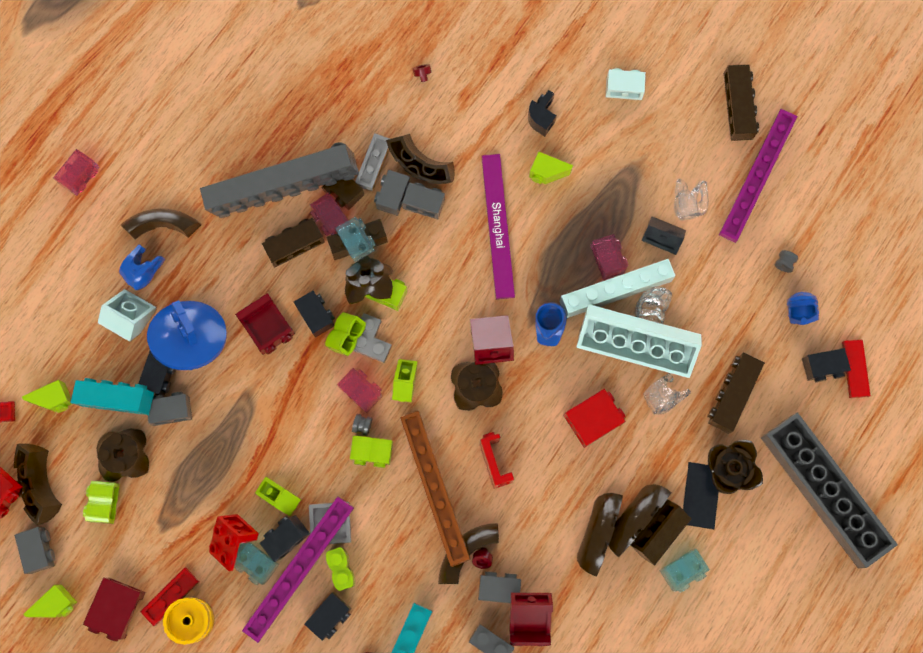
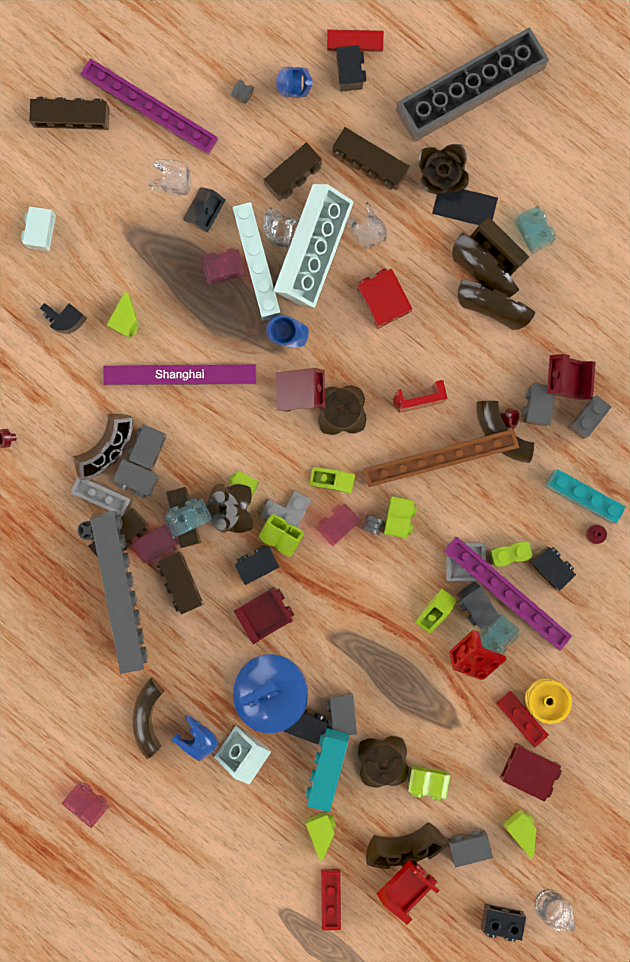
camera: 80 degrees left, 10 degrees up
none -> dark brown brick [264,142,322,201]

